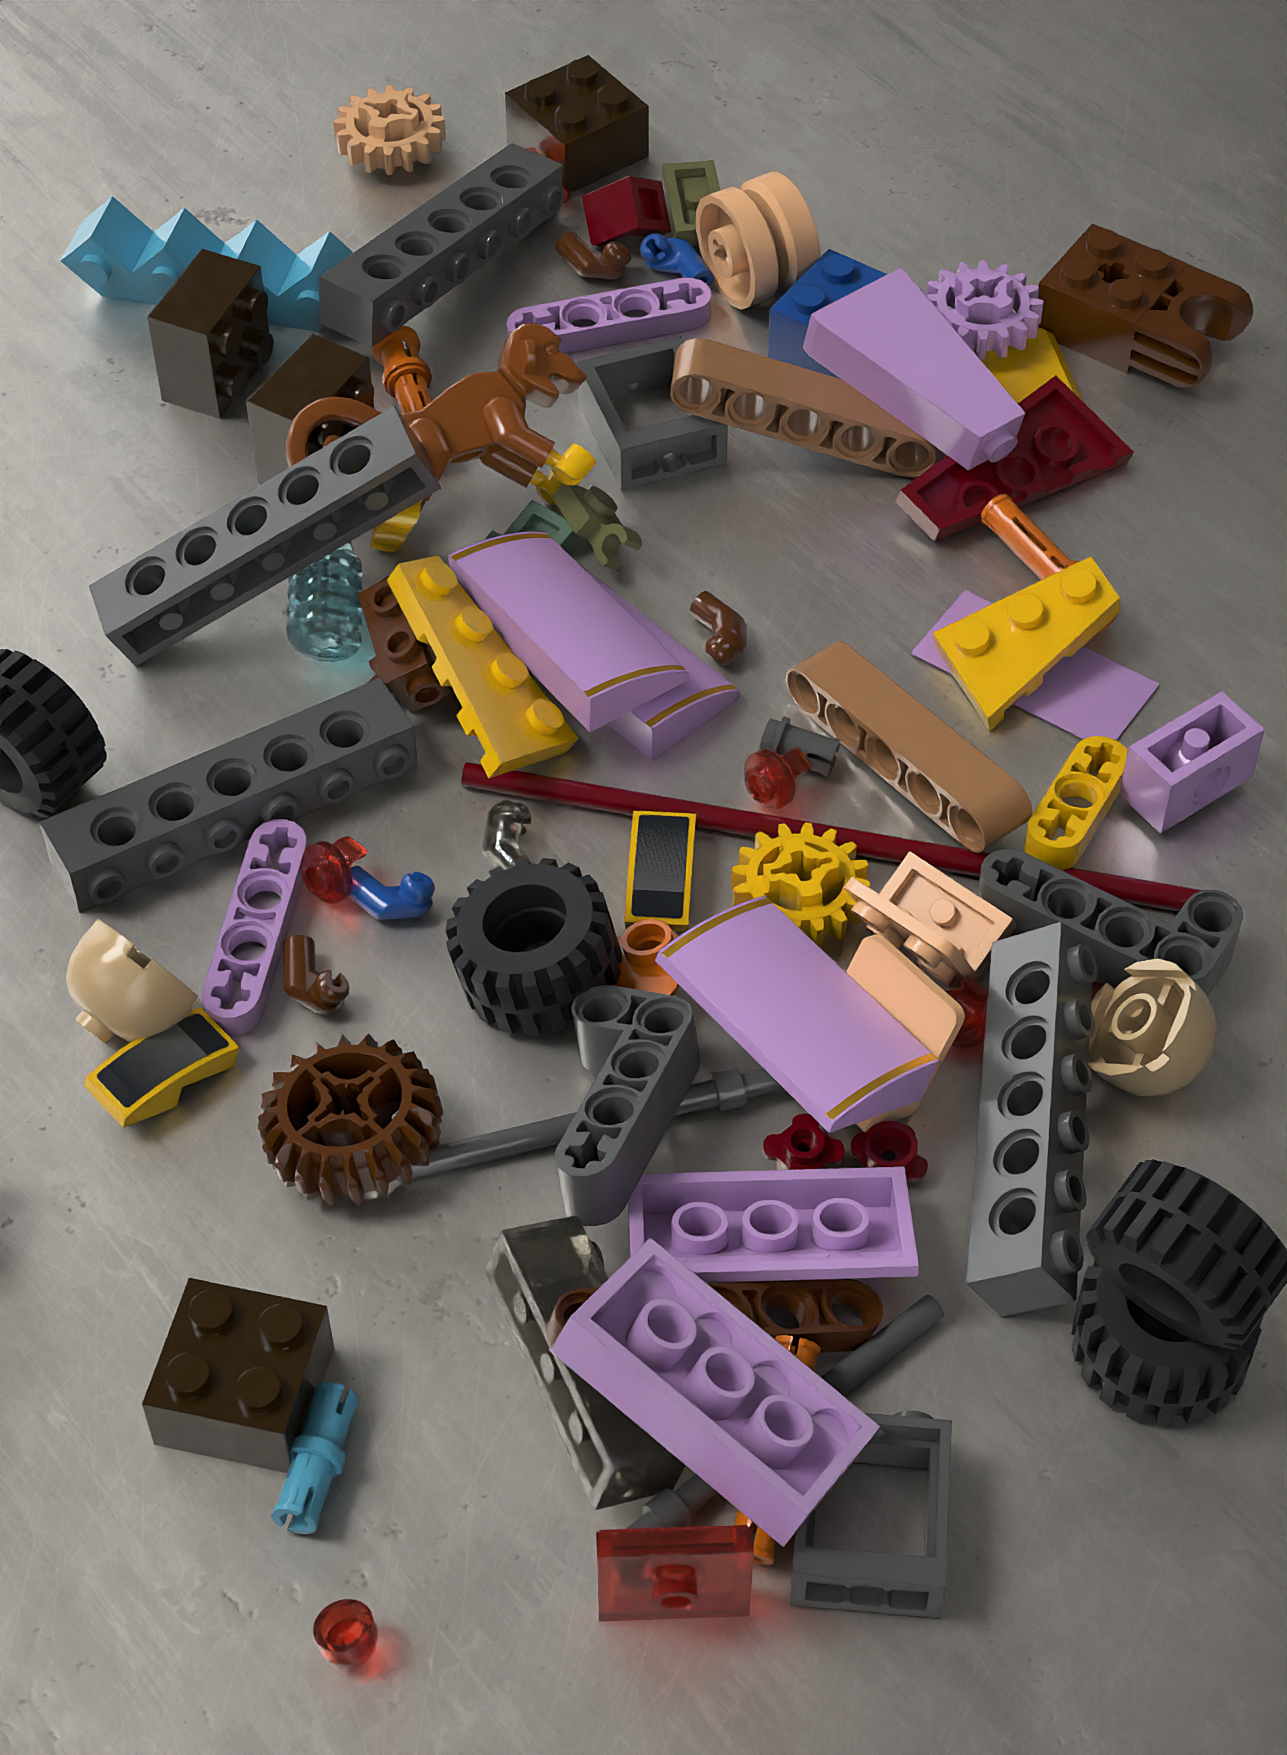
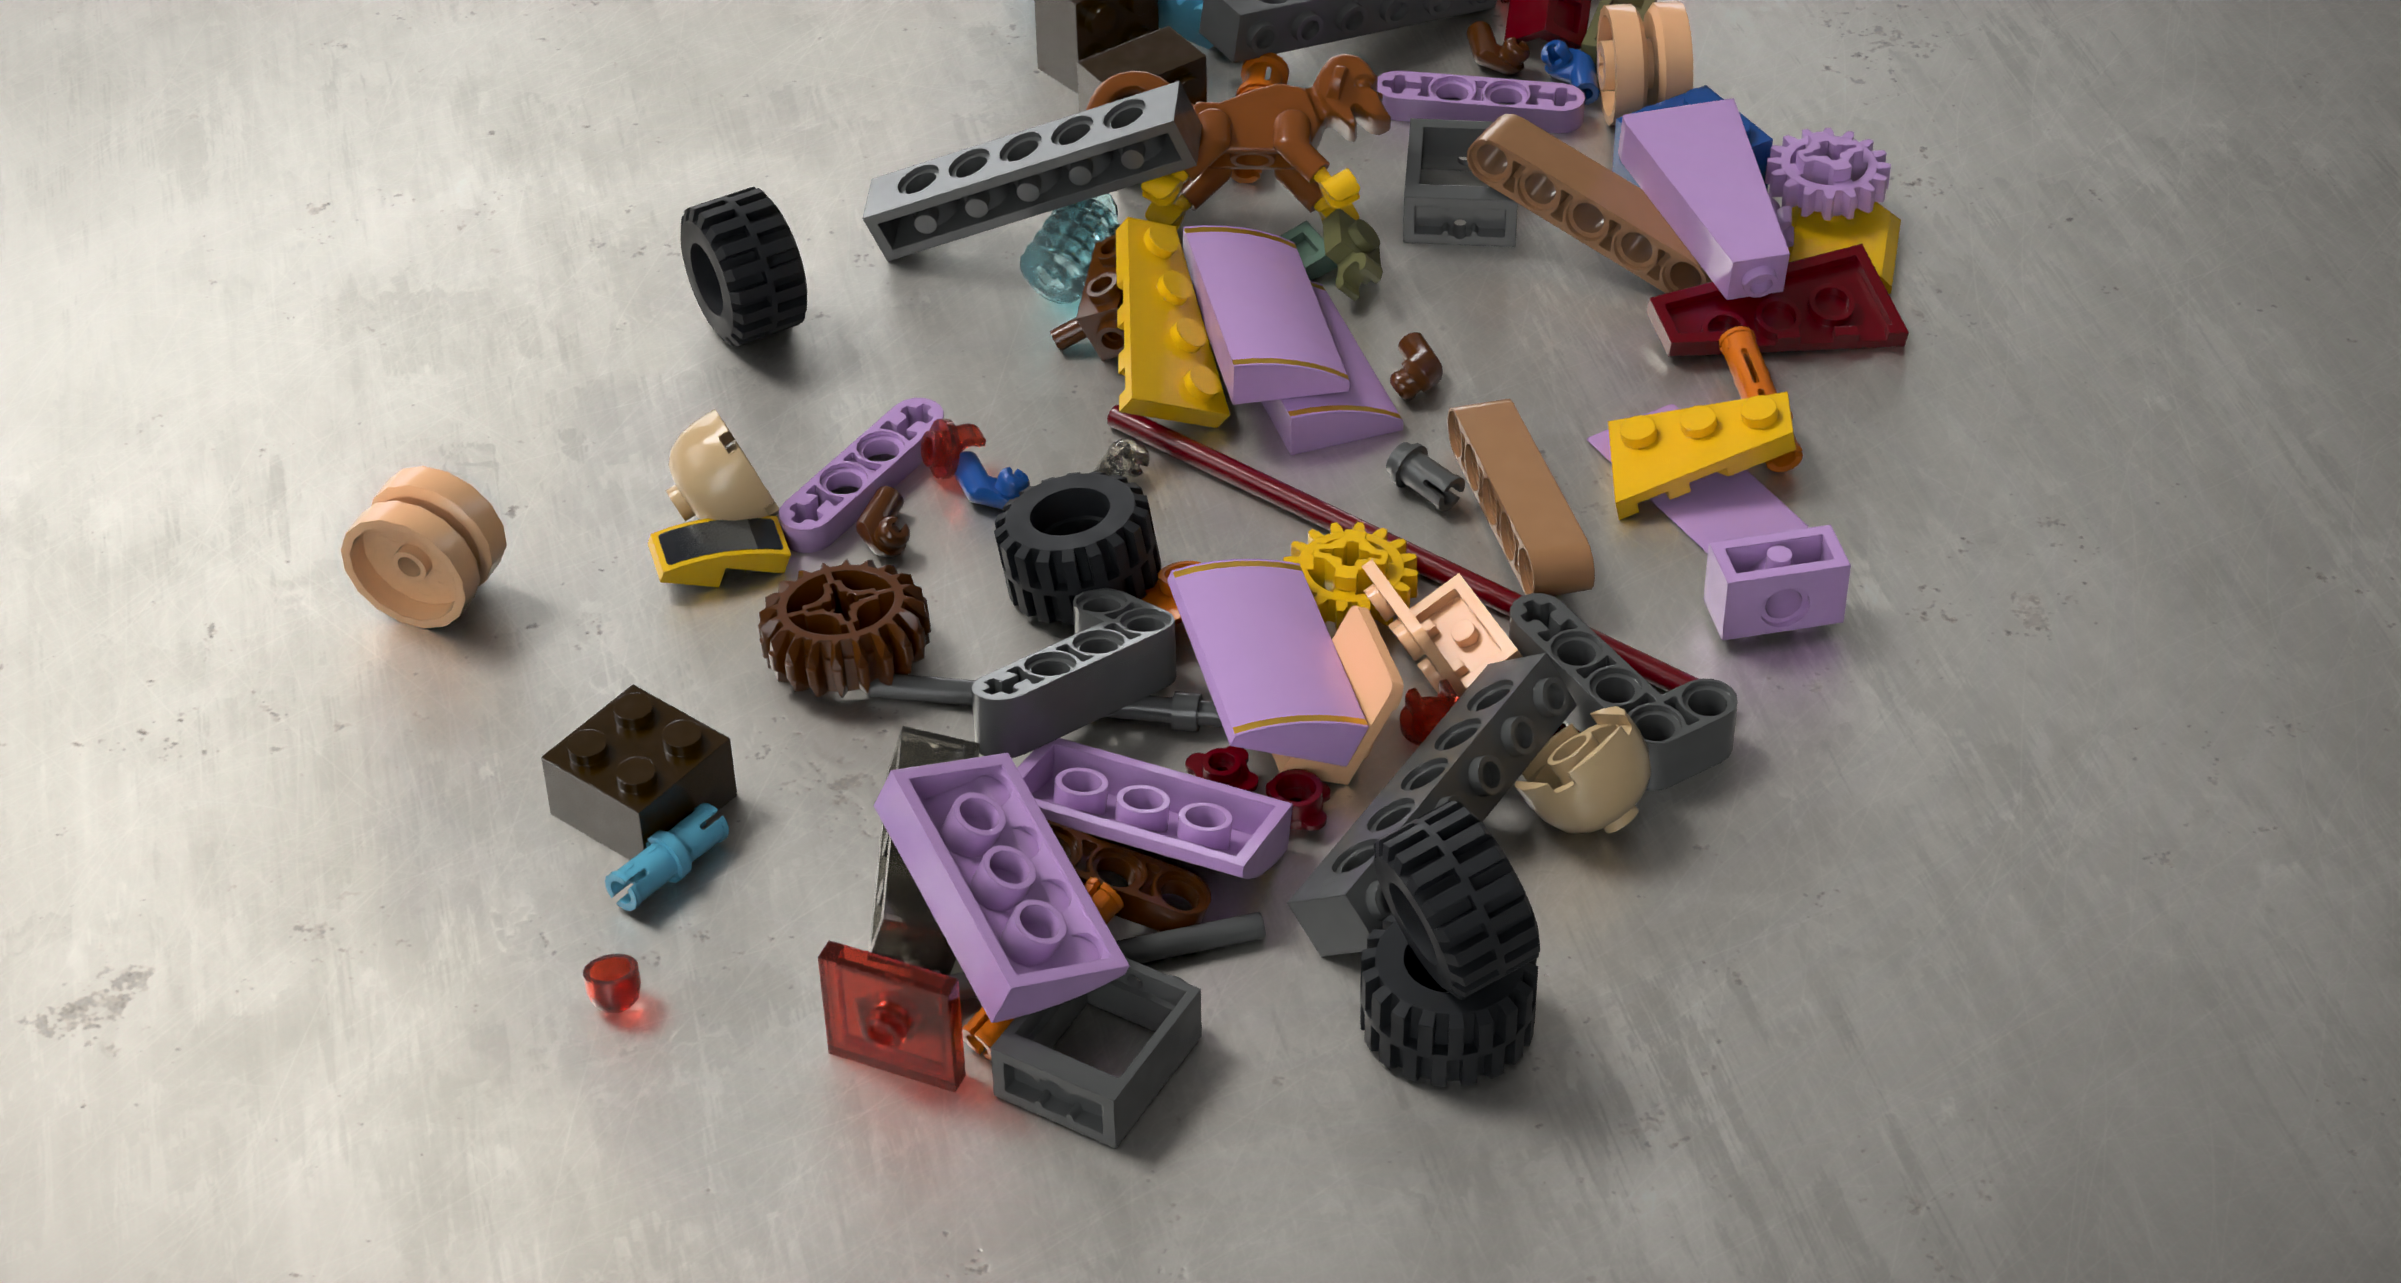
camera: 25 degrees right, 10 degrees down
dark grey brick [39,678,418,913] -> none
slope [624,810,696,932] -> none
clear red plate [744,747,812,810] -> none
yellow beam [1024,736,1128,870] -> none
reddish brown brick [1038,223,1254,388] -> none

